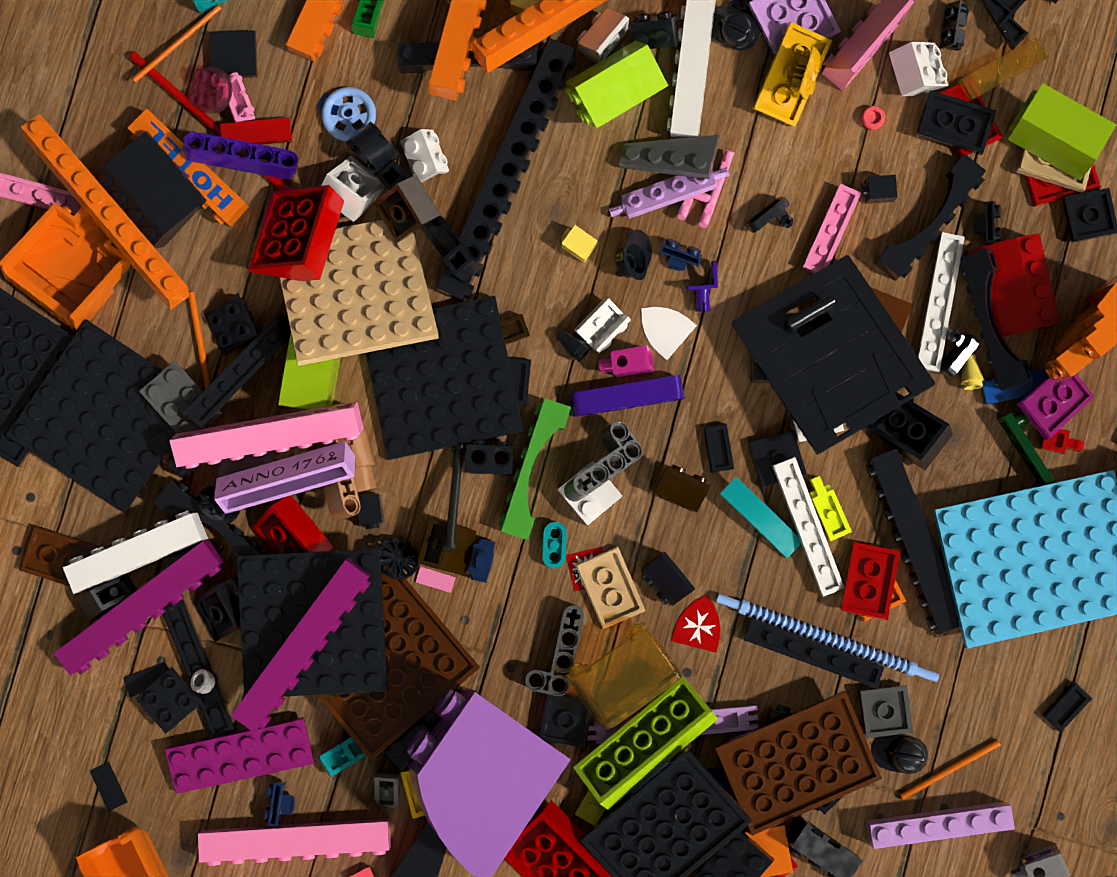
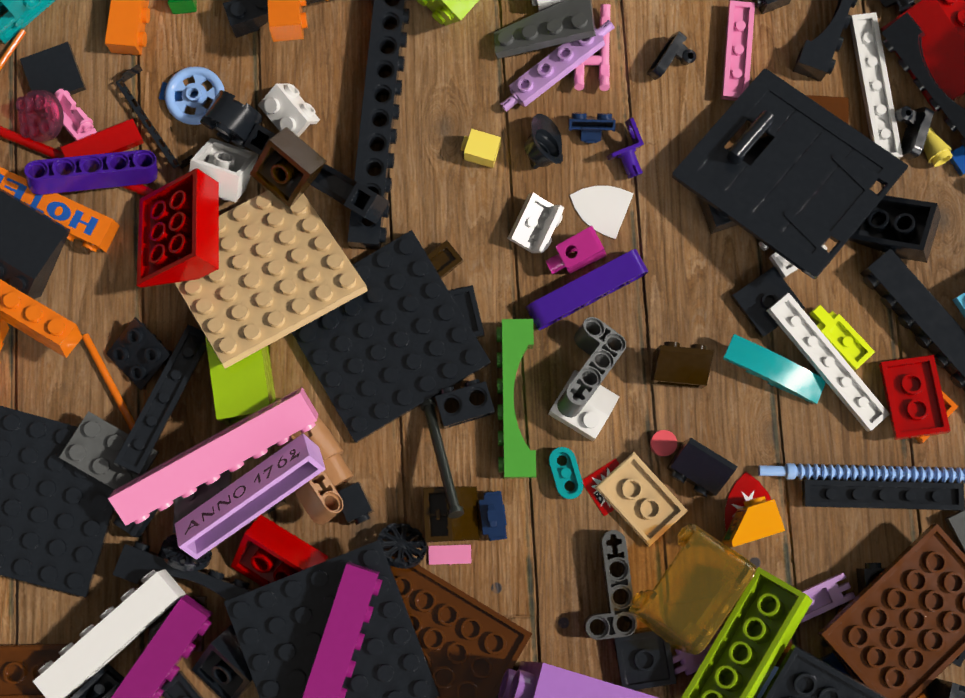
camera: 20 degrees left, 5 degrees down
black cone [556,329,590,362] -> none
black tile [703,423,734,473] -> none
none -> black piece [116,64,193,169]
none -> coral tile [650,430,677,457]
none -> light orange slope [721,496,785,547]

